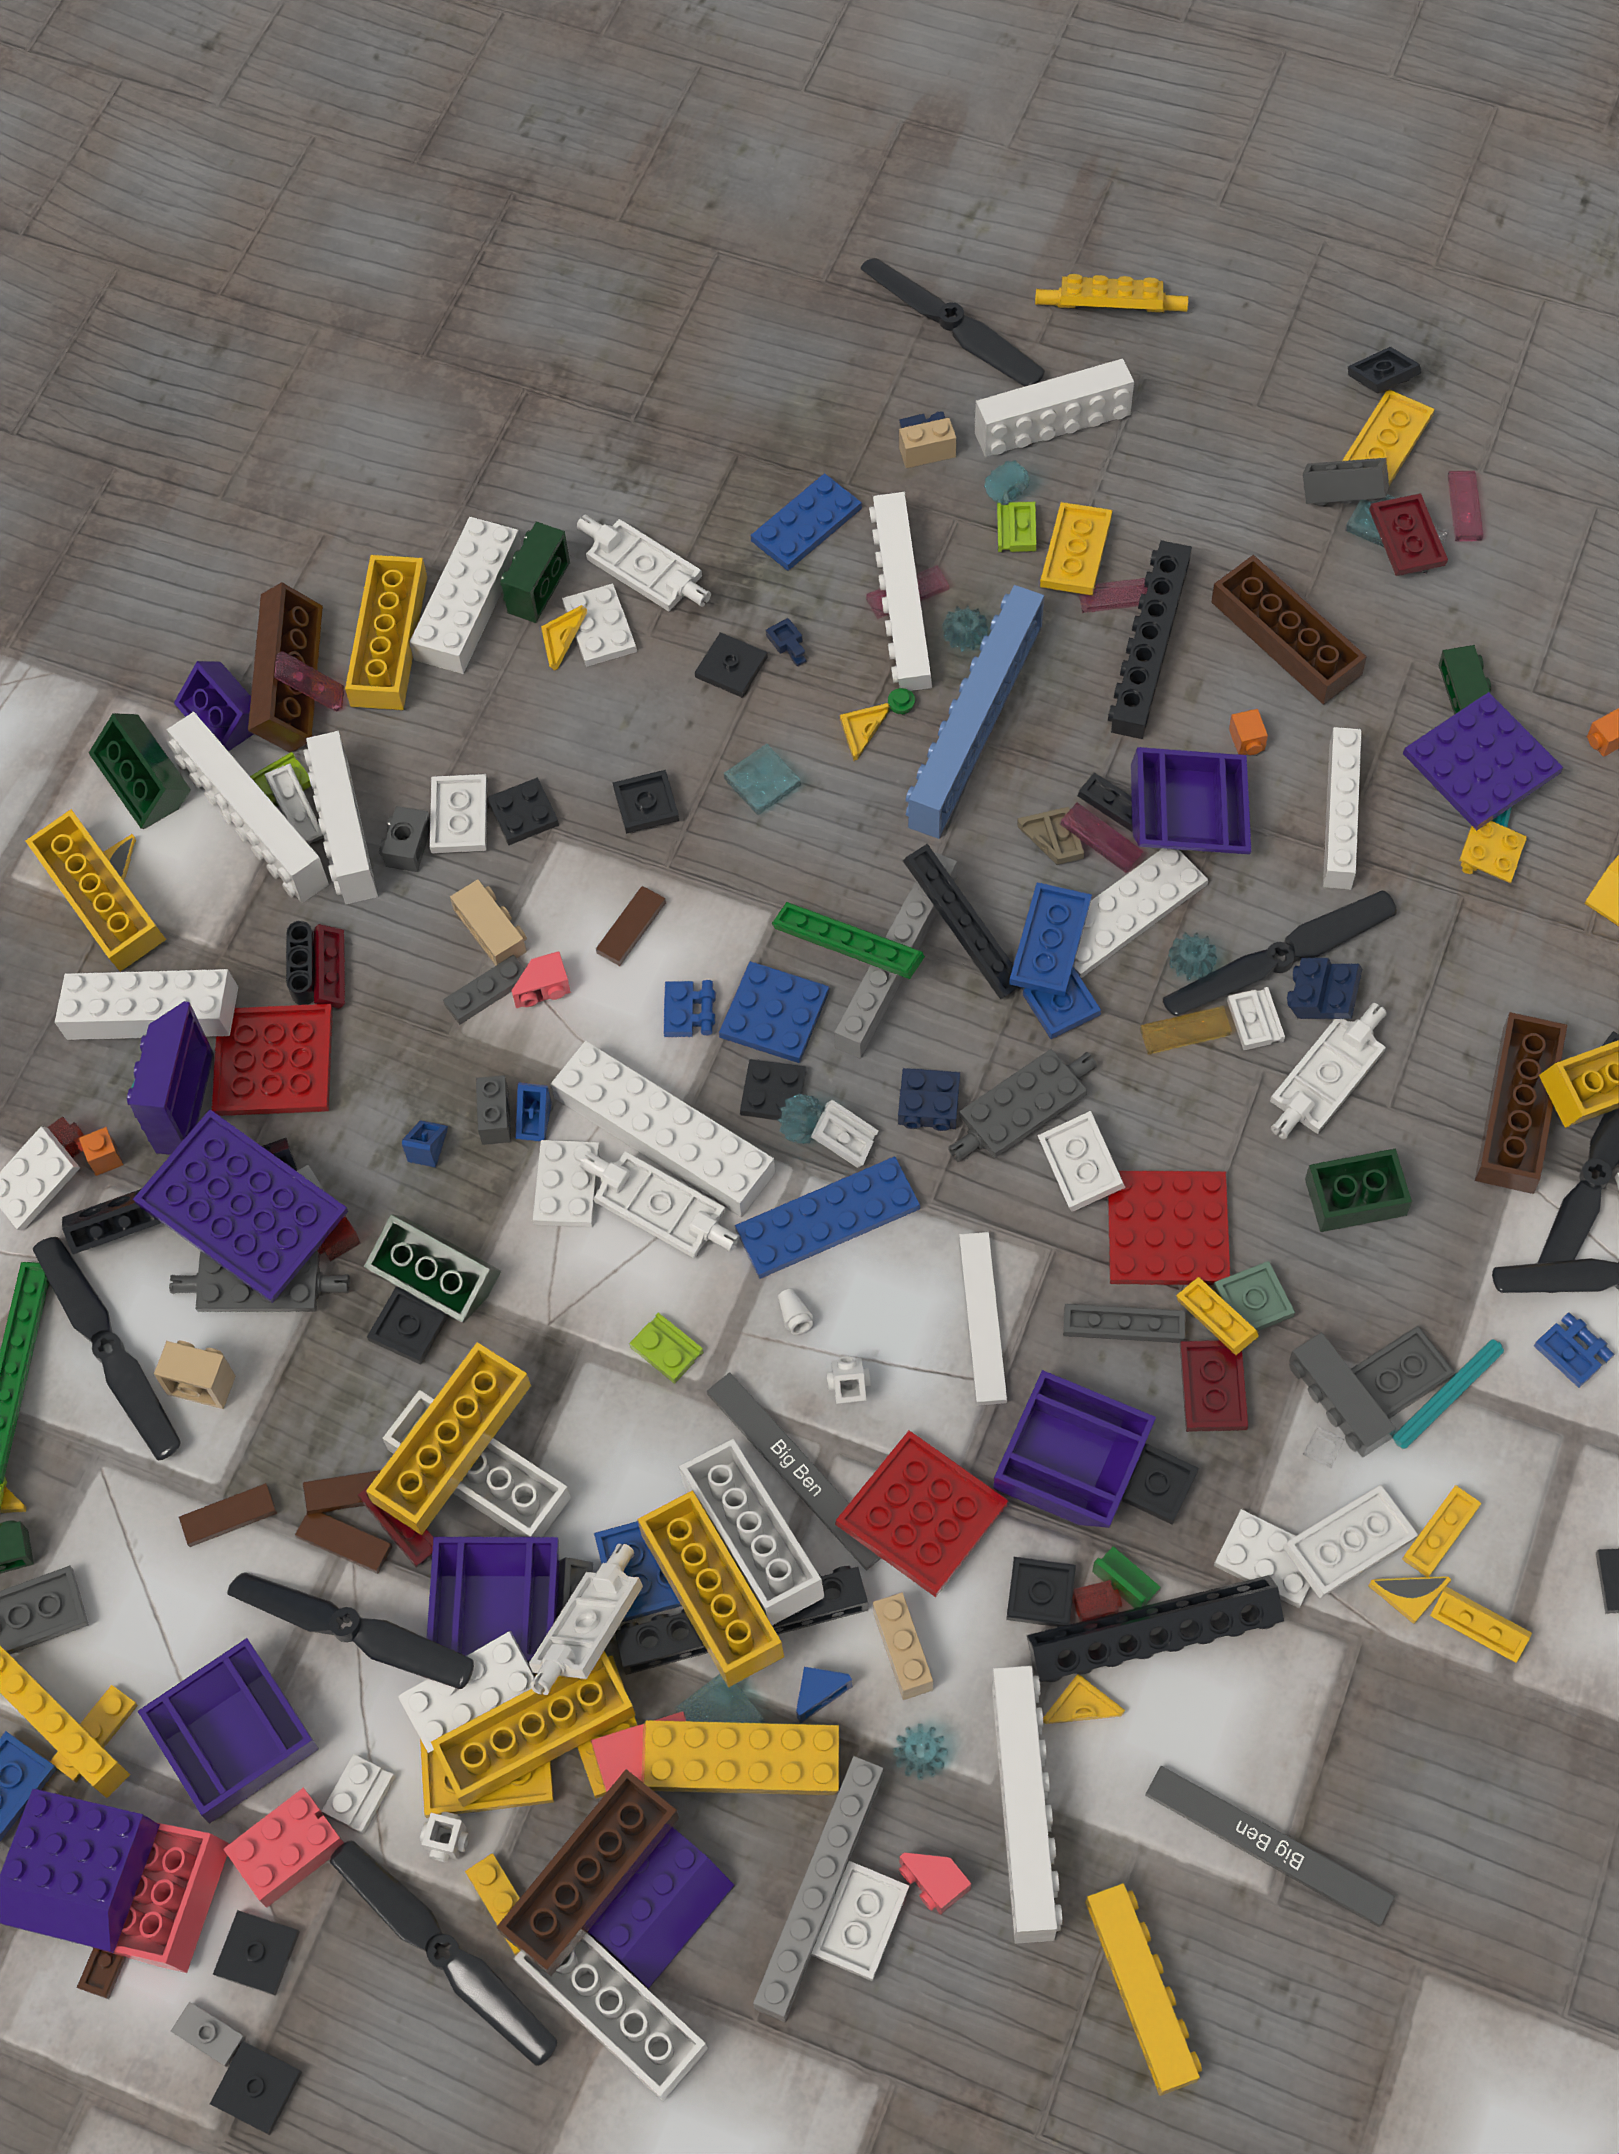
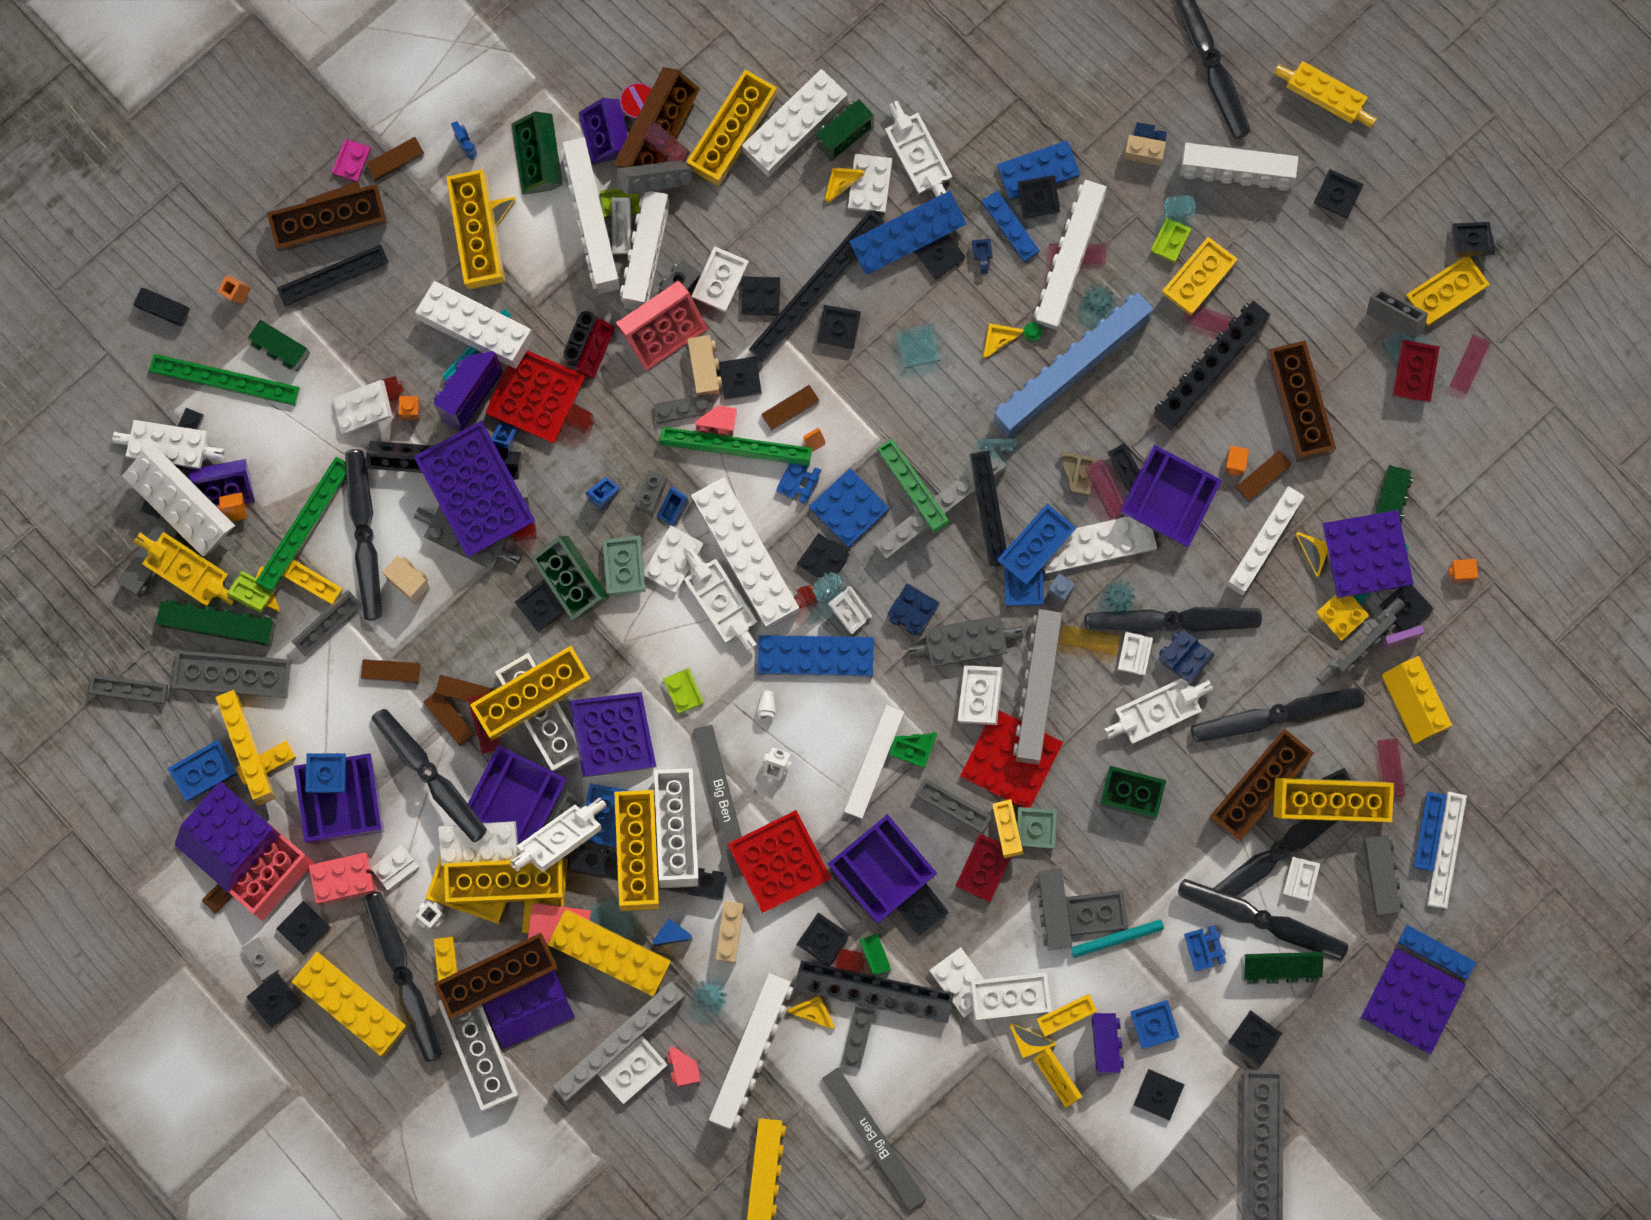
camera: 25 degrees right, 15 degrees up
none -> yellow plate [284,560,343,605]
none -> dark grey plate [291,590,362,656]
none -> yellow brick [291,952,409,1058]
none -> blue plate [305,753,346,793]
none -> blue plate [451,121,477,160]
none -> blue slope [491,421,518,451]
none -> clear red brick [564,403,595,434]
none -> dark purple plate [568,692,657,777]
none -> sand green plate [603,536,646,596]
none -> dark grey brick [616,160,693,194]
none -> coral slope [616,280,708,371]
none -> red piece [620,83,652,119]
none -> green tile [659,427,813,466]
none -> black plate [719,356,762,400]
none -> black plate [749,209,885,362]
none -> clear red tile [794,585,820,608]
none -> orange slope [803,428,826,452]
none -> dark grey plate [841,1007,874,1069]
none -> blue plate [849,191,967,275]
none -> green wing [888,732,938,769]
none -> clear light blue plate [977,438,1017,451]
none -> blue plate [981,191,1040,262]
none -> light grey brick [1013,609,1062,765]
none -> black plate [1017,175,1060,219]
none -> sand blue brick [1047,574,1075,604]
none -> dark purple slope [1091,1013,1124,1075]
none -> blue plate [1130,1000,1180,1049]
none -> black piece [1191,687,1365,742]
none -> reddish brown tile [1236,450,1291,502]
none -> tile [1295,532,1327,577]
none -> black plate [1313,169,1364,219]
none -> dark grey plate [1316,598,1405,686]
none -> black plate [1379,586,1434,631]
none -> medium lavender tile [1381,625,1424,651]

